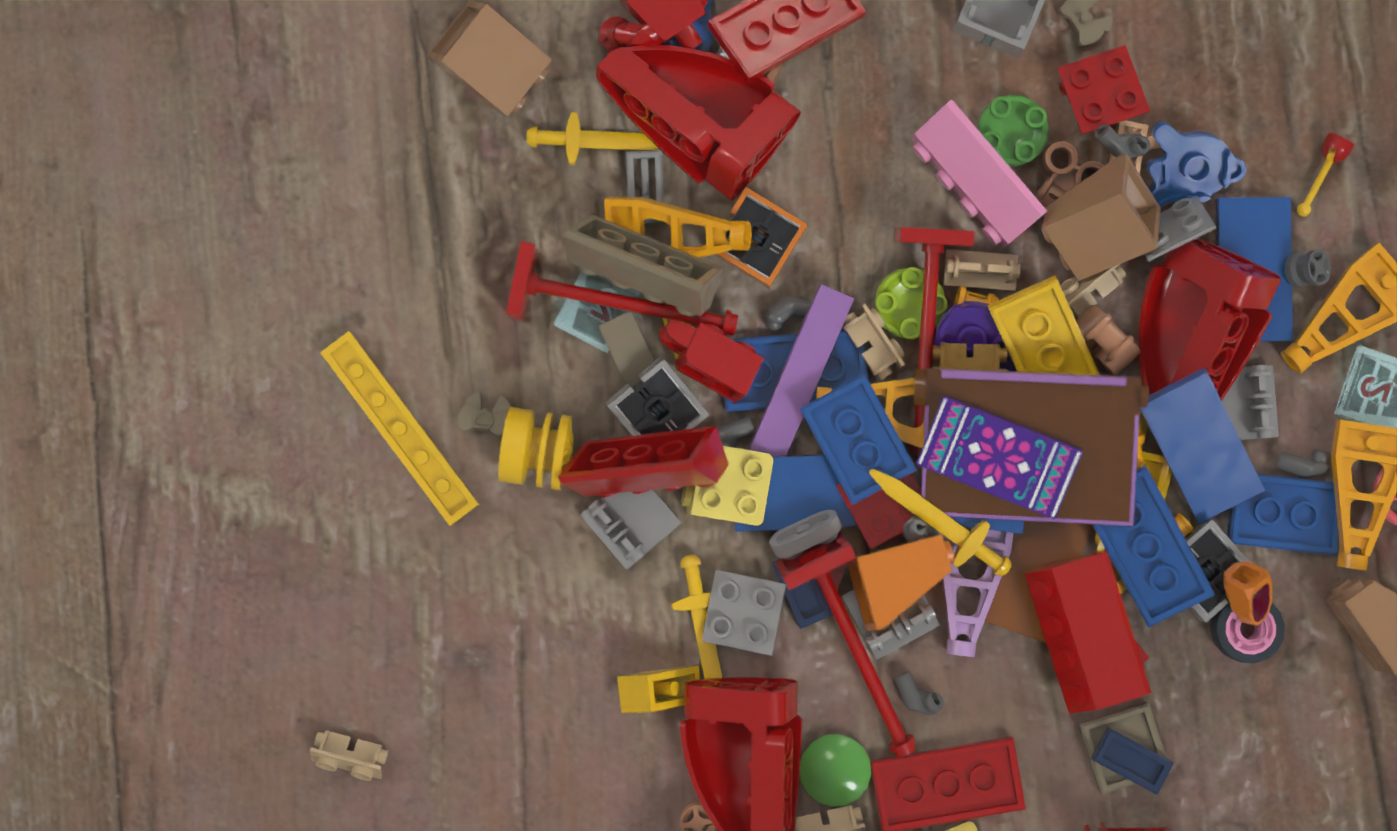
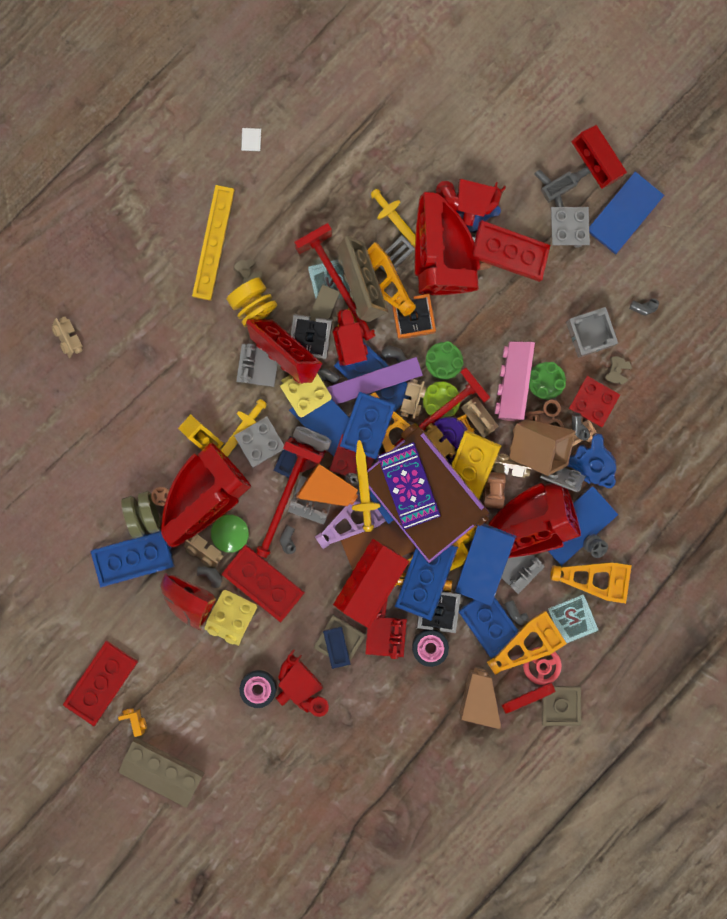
camera: 45 degrees right, 0 degrees up
medium nougat slope [426,1,552,116] -> none
orange rock [1223,561,1272,626] -> none
hinge [1296,132,1354,217] -> none
none -> white sticker [241,128,261,151]
none -> red hinge [365,617,407,659]
none -> bright green dish [426,341,463,379]

